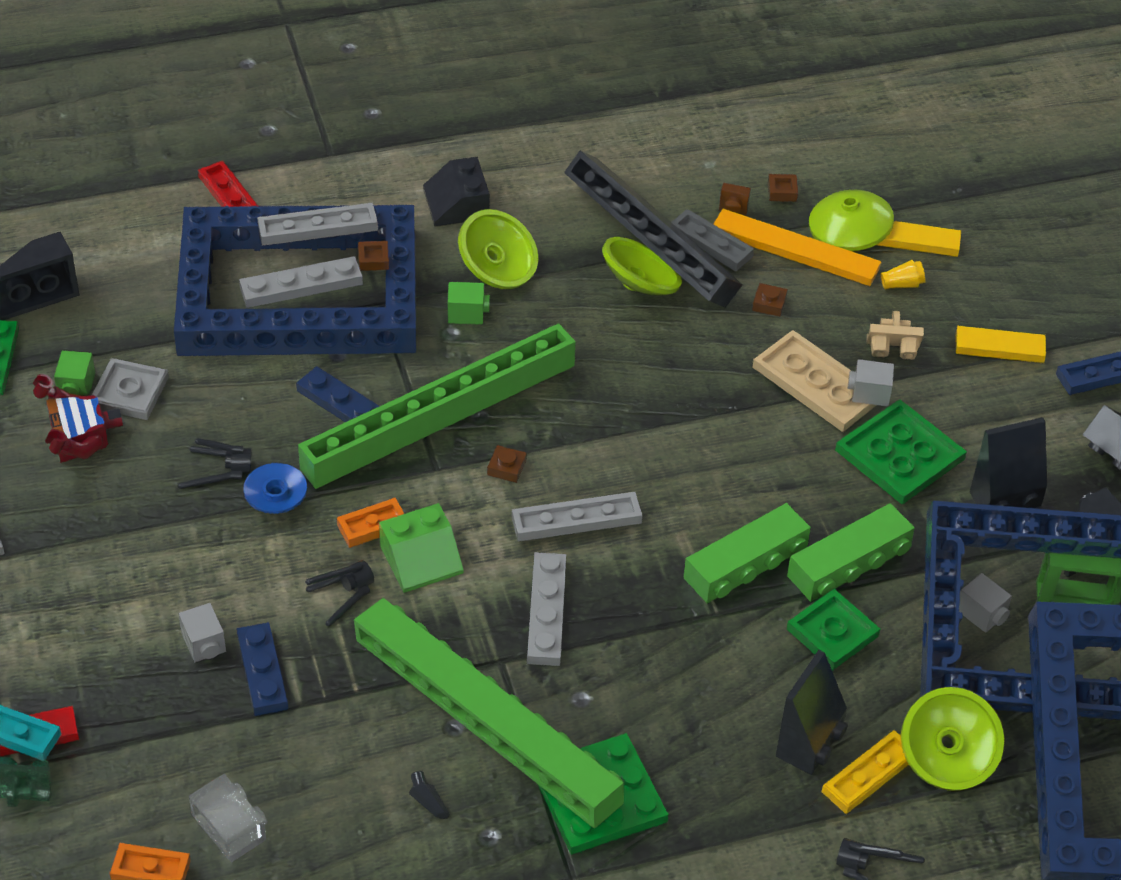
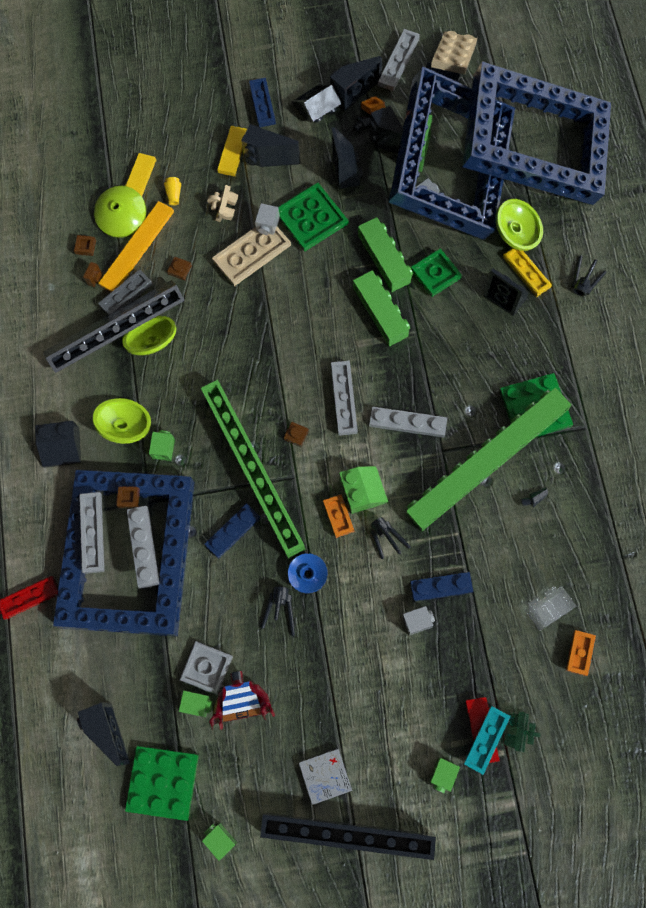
camera: 75 degrees left, 25 degrees up
none -> black slope [241,124,300,167]

